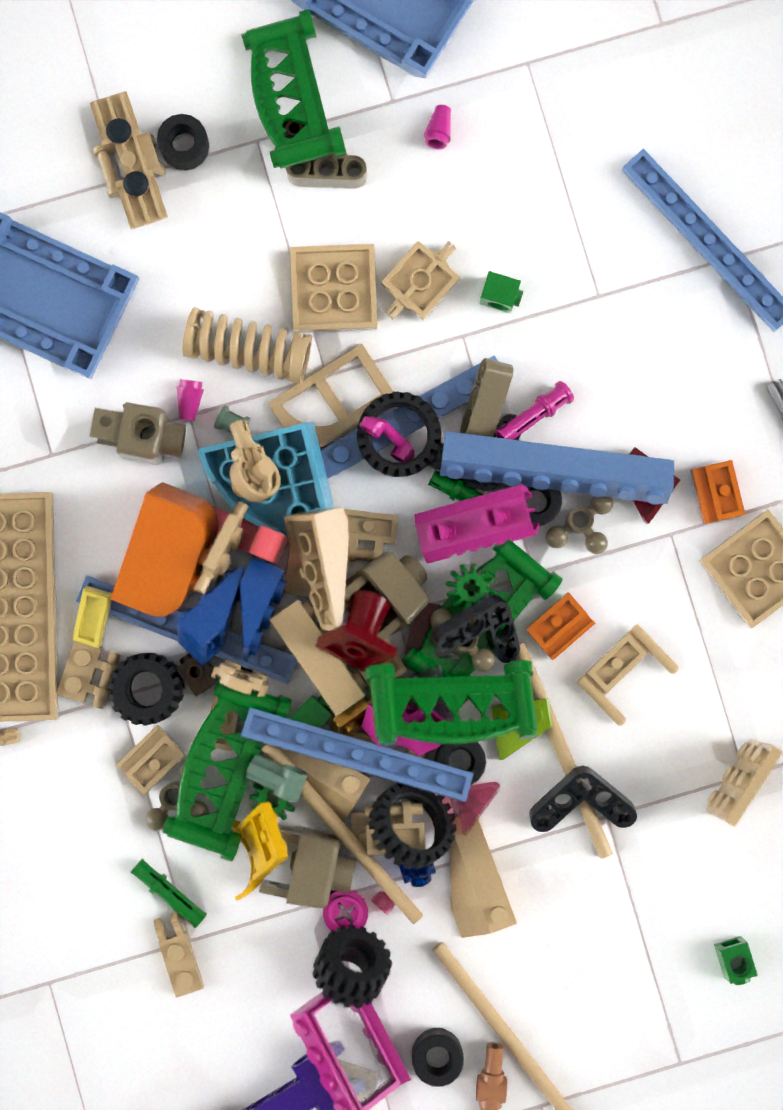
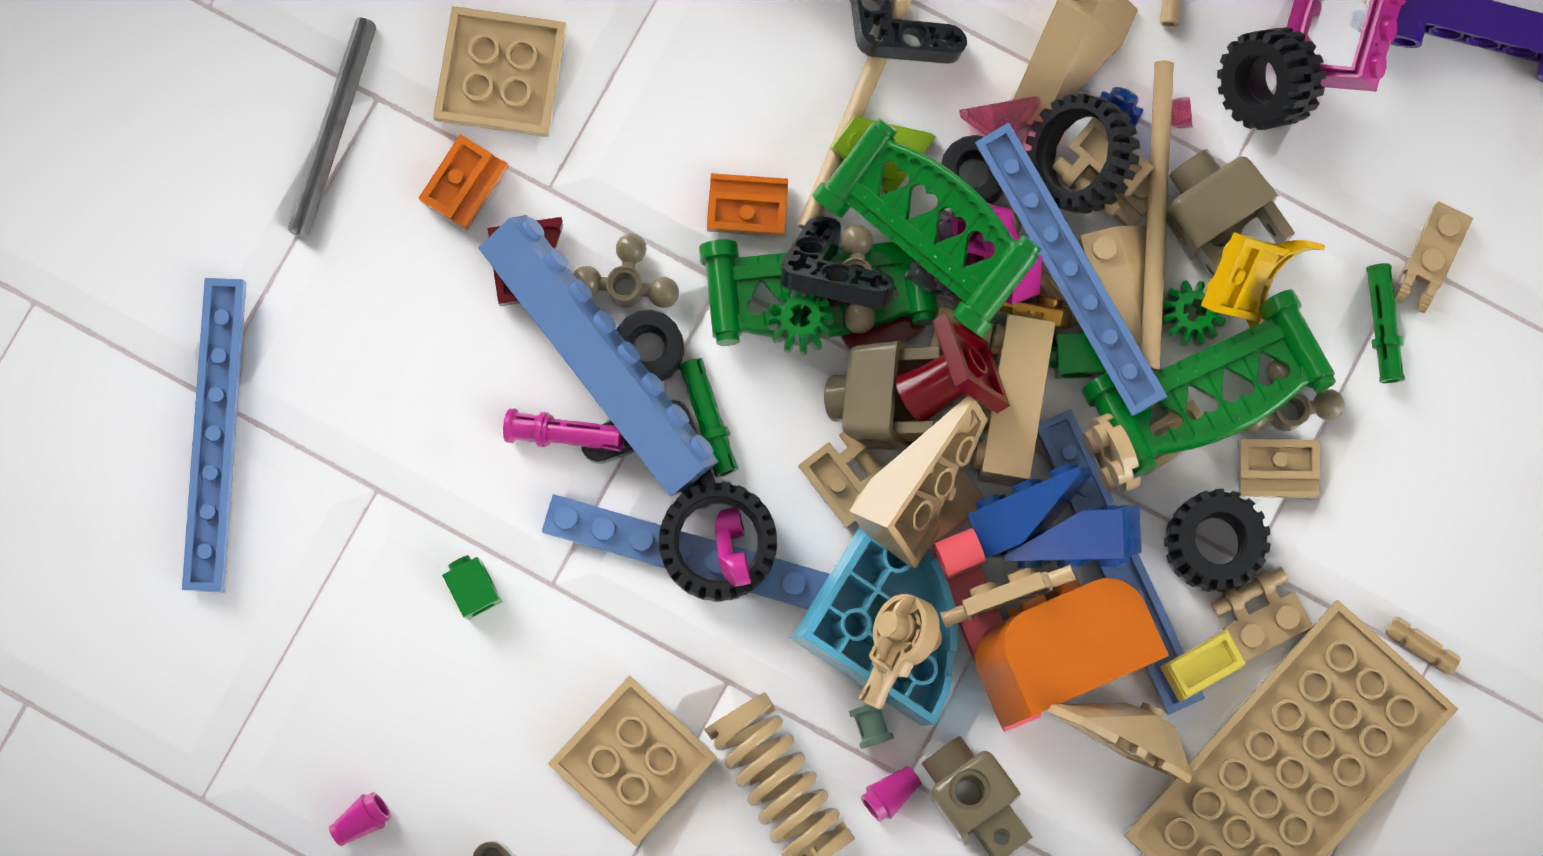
camera: 130 degrees left, 5 degrees down
dark brown brick [176,653,221,697] -> none
sand green piece [246,754,308,802] -> none
tan window [268,343,393,449] -> none
dark pink gear [323,890,368,931] -> none
tan plate [381,241,460,321] -> none
dark pink piece [414,484,540,564] -> none
dark tan beam [460,358,514,437] -> none
tan plate [576,624,679,726] -> none
none -> tan wedge [1048,702,1193,784]

